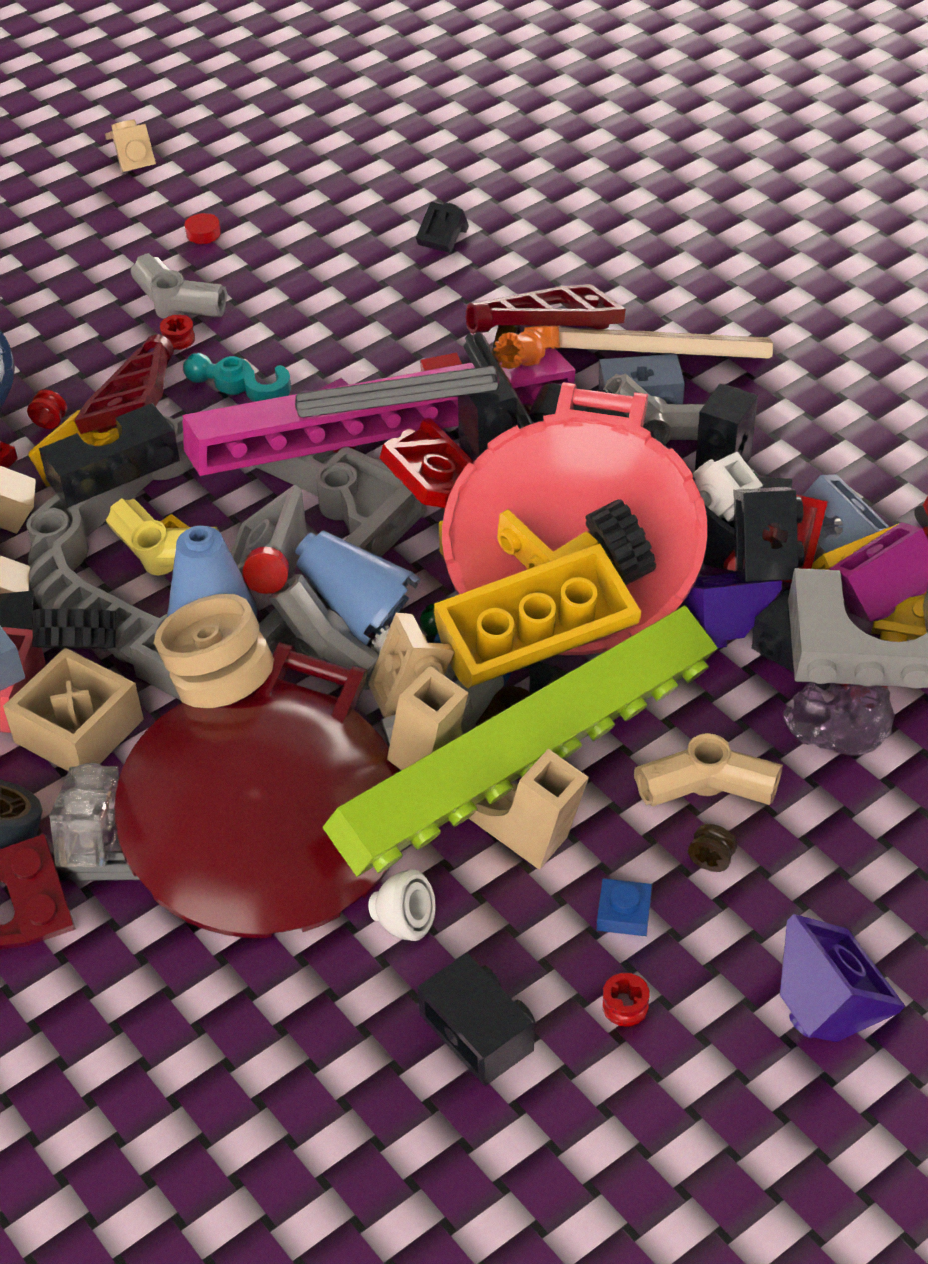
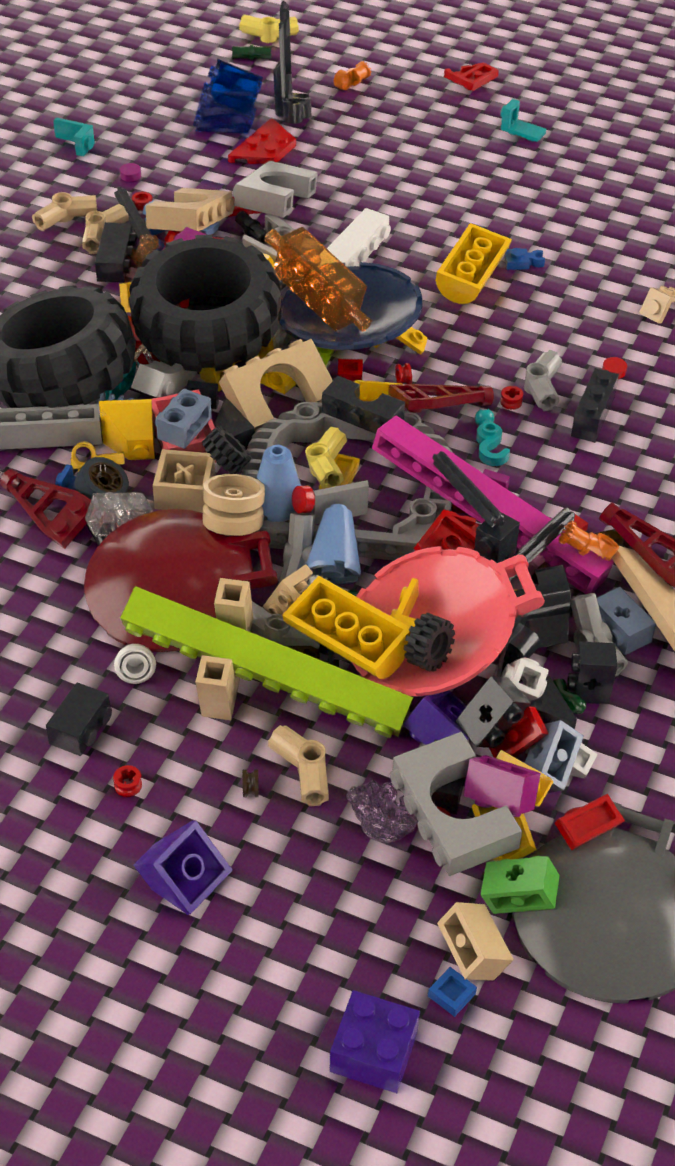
camera: 60 degrees right, 0 degrees up
blue plate [597,878,652,937] -> none
none -> black brick [571,368,619,443]

